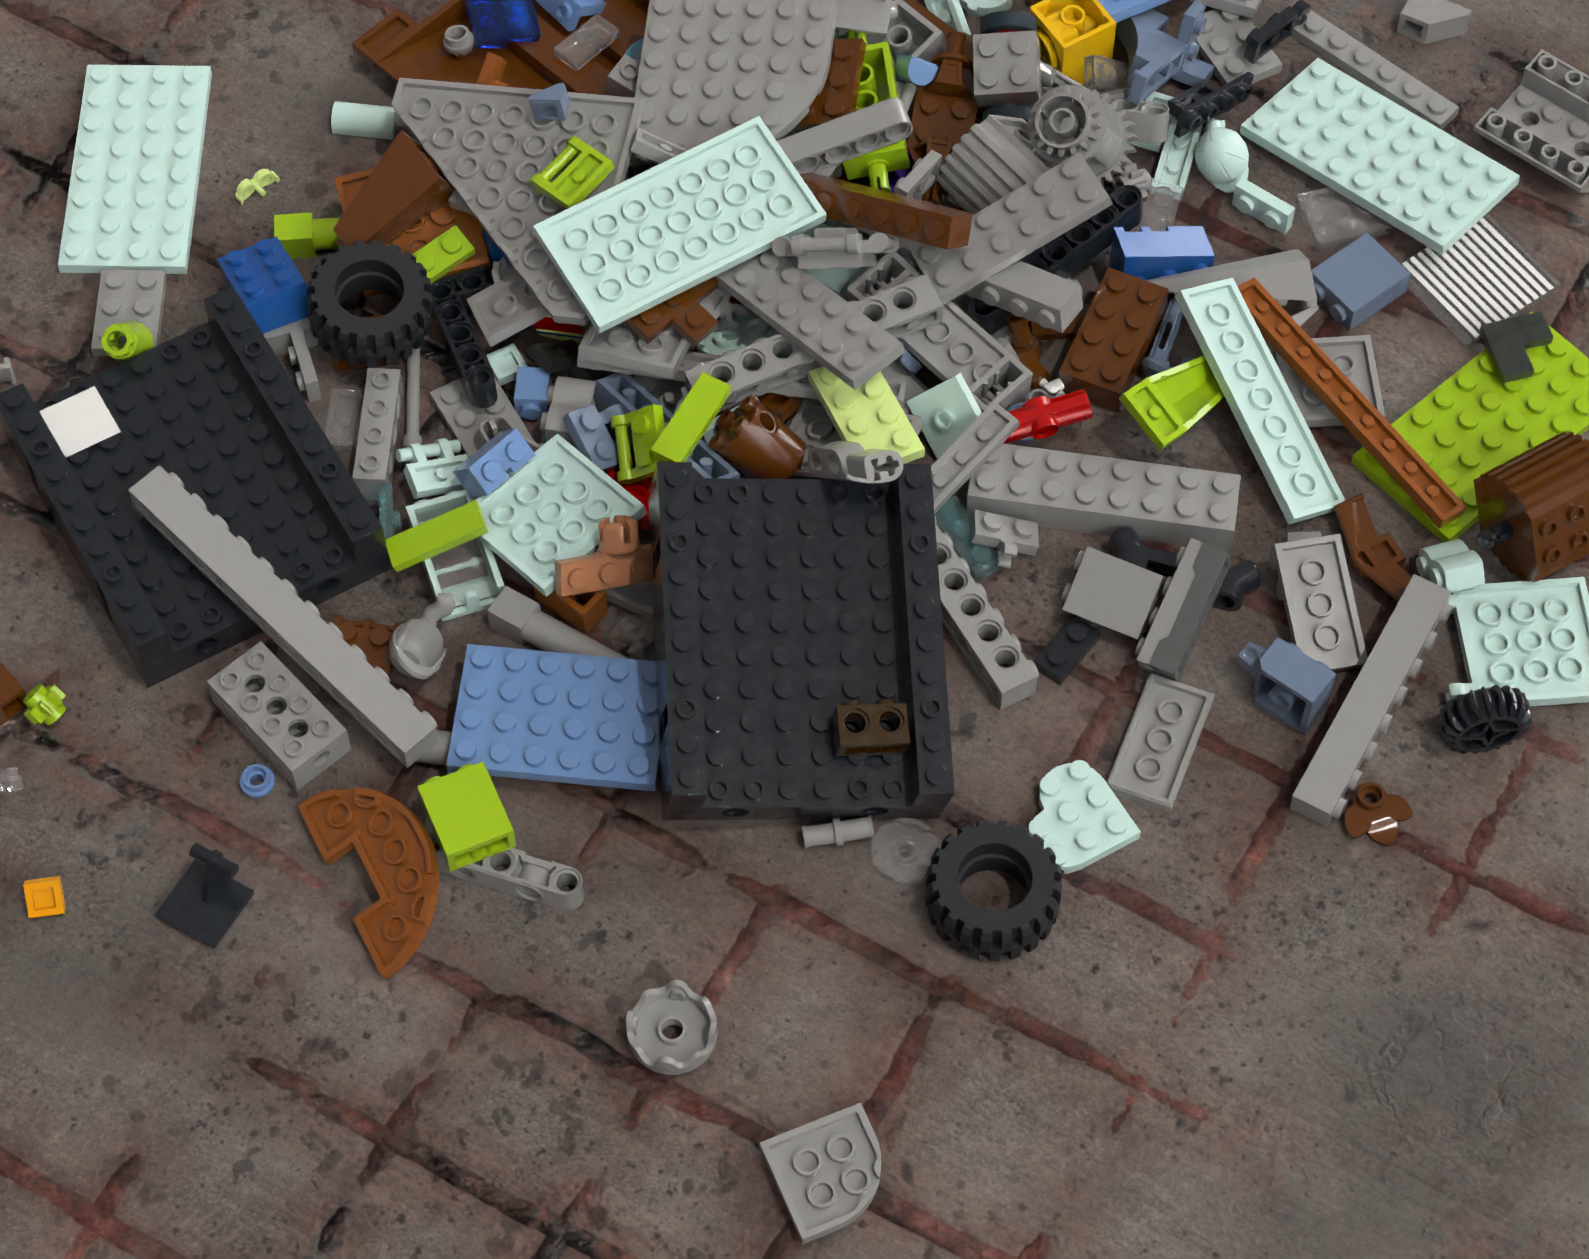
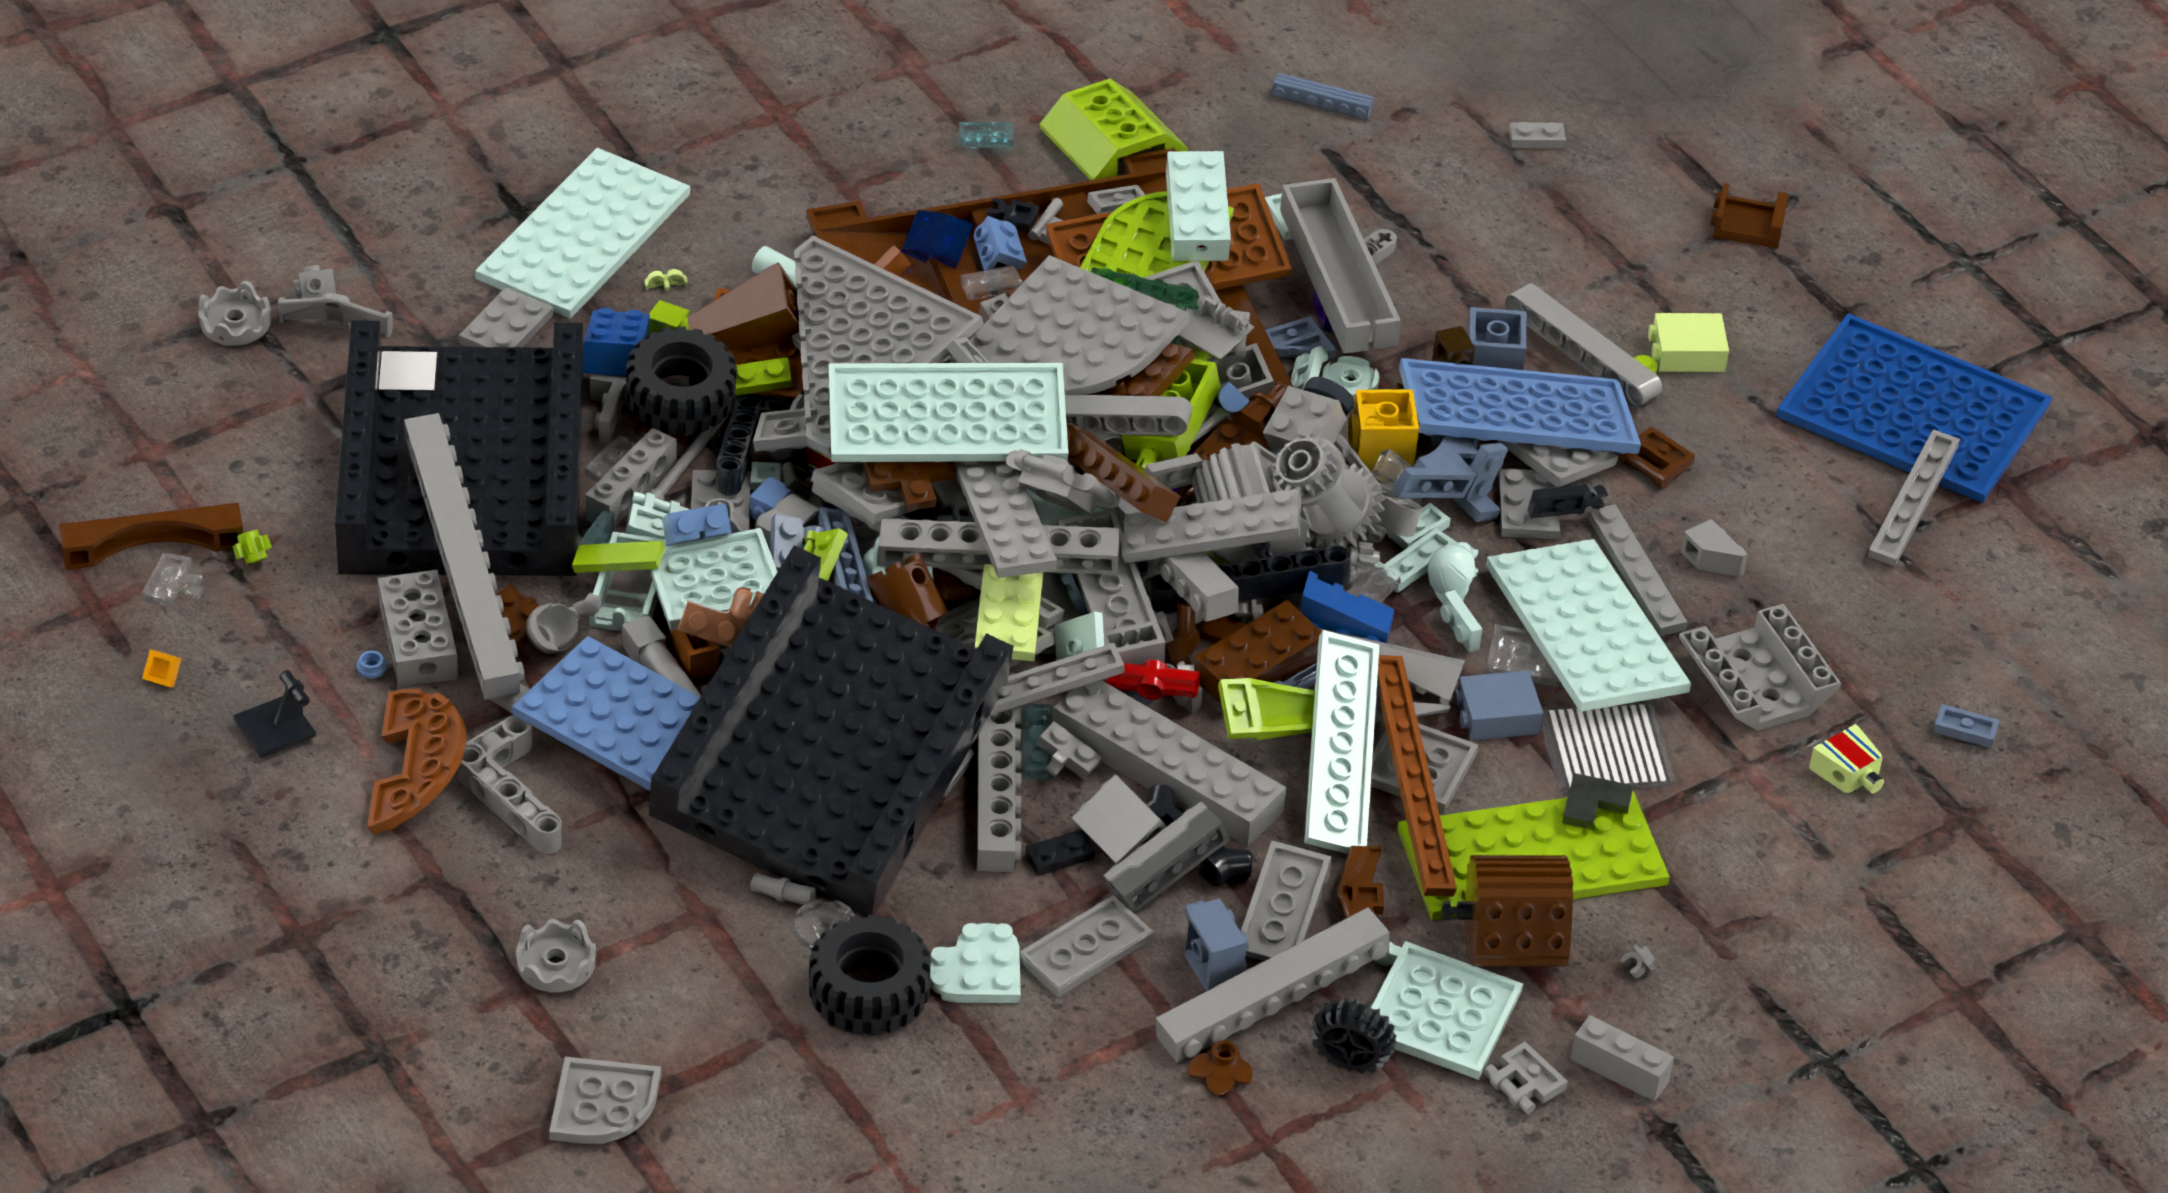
camera: 25 degrees right, 15 degrees down
lime plant [101,321,154,363] -> none
lime brick [417,762,516,872] -> none
light grey plate [443,25,474,57] -> none
lime plate [528,135,615,209] -> none
sand blue slope [529,83,570,120] -> none
lime tile [651,372,732,462] -> none
light grey panel [793,440,903,484] -> none
dark brown brick [831,699,910,757] -> none
black bracket [1167,72,1254,138] -> none
light aqua brick [1416,539,1485,593] -> none

